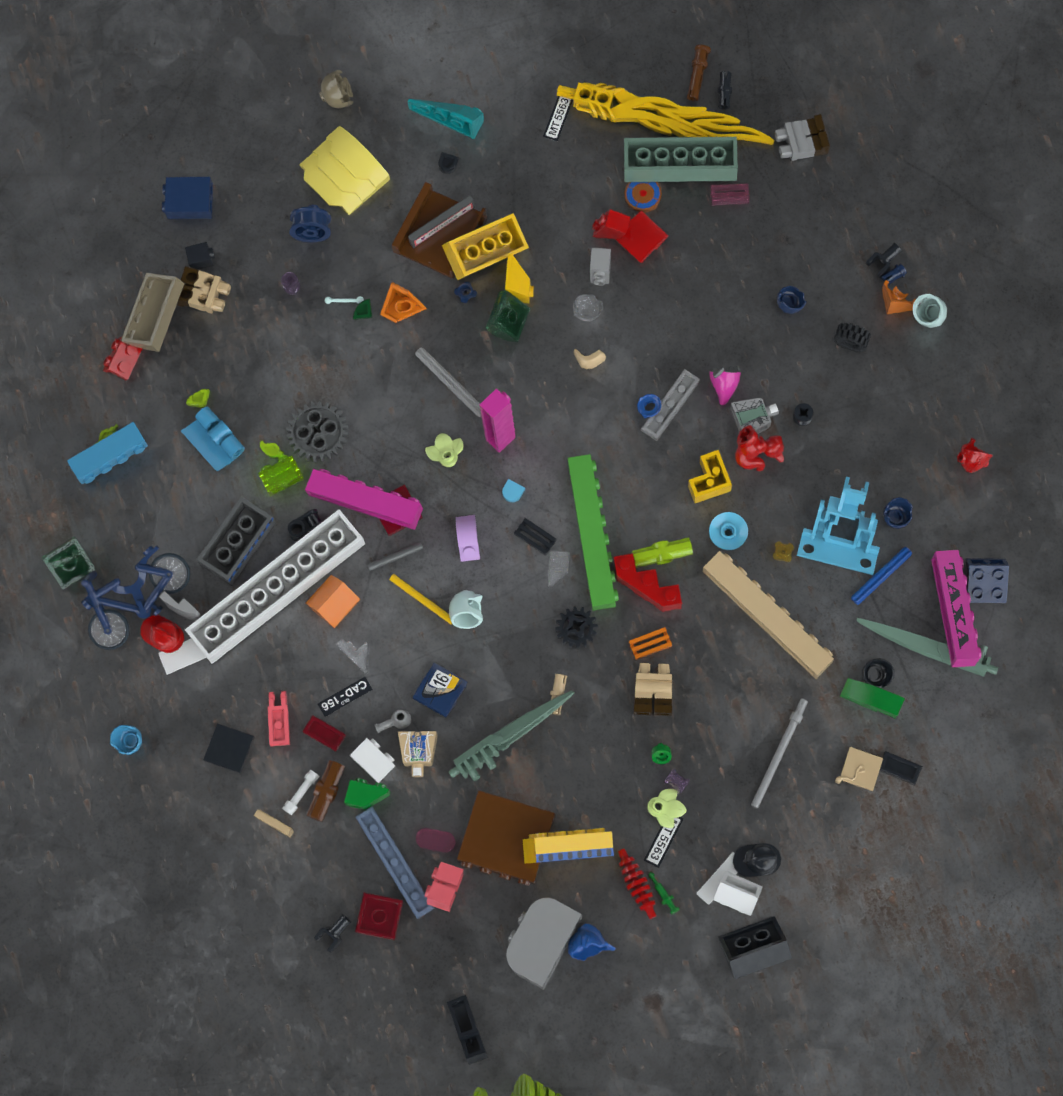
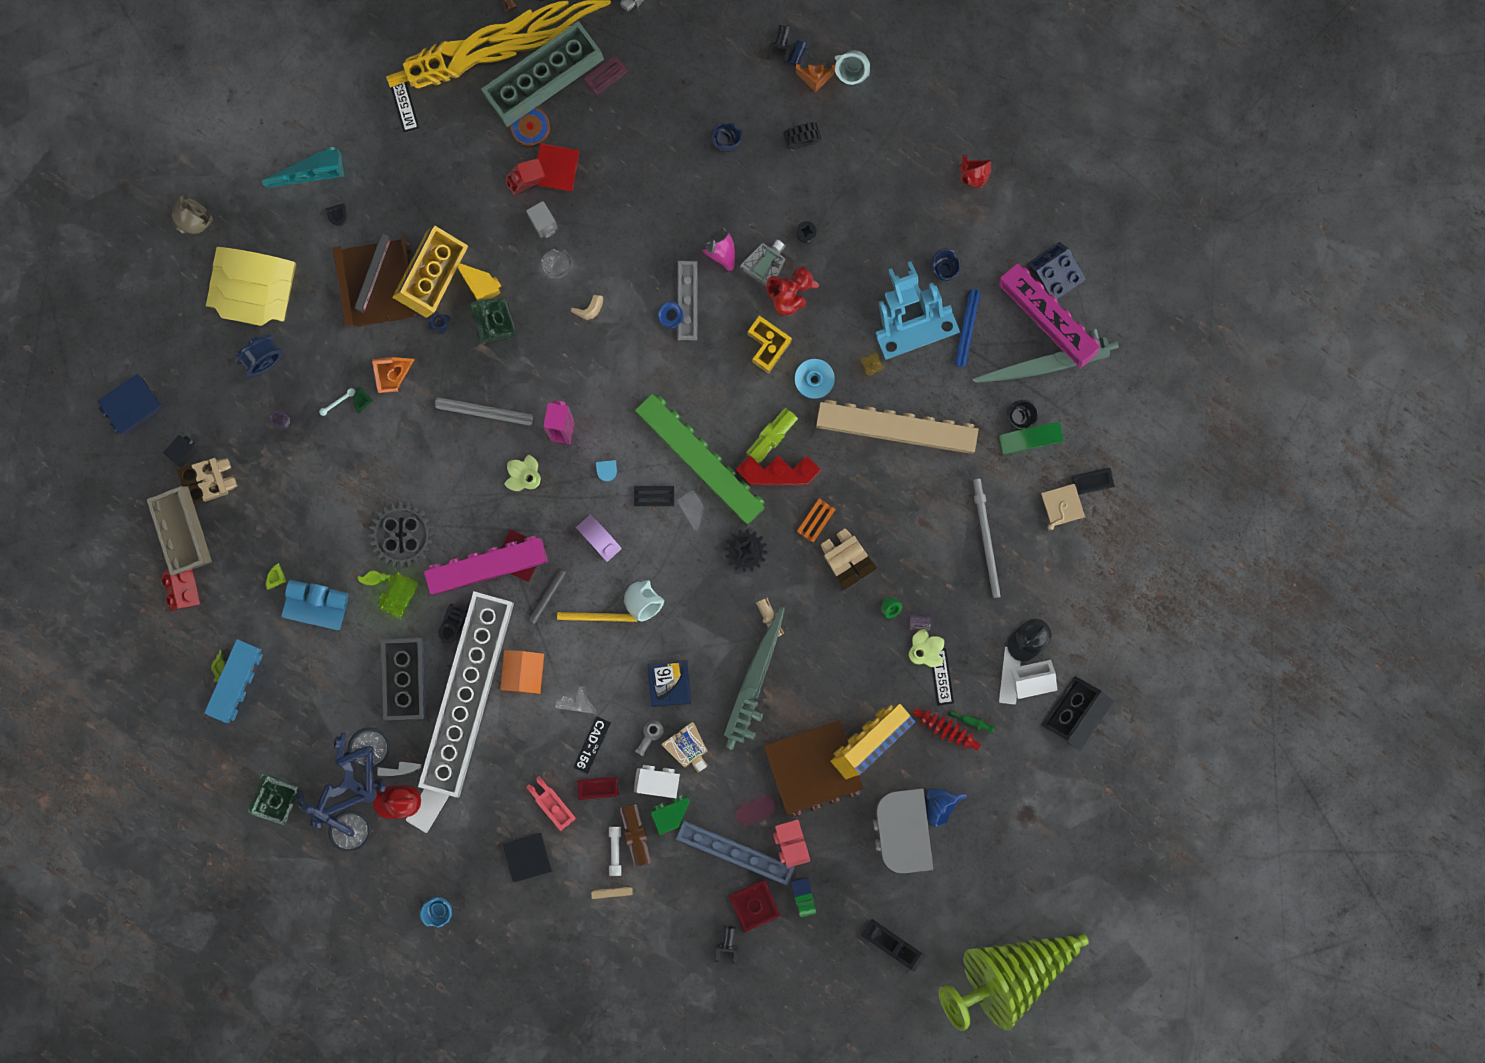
camera: 45 degrees left, 10 degrees up
none -> leg [791,877,816,918]

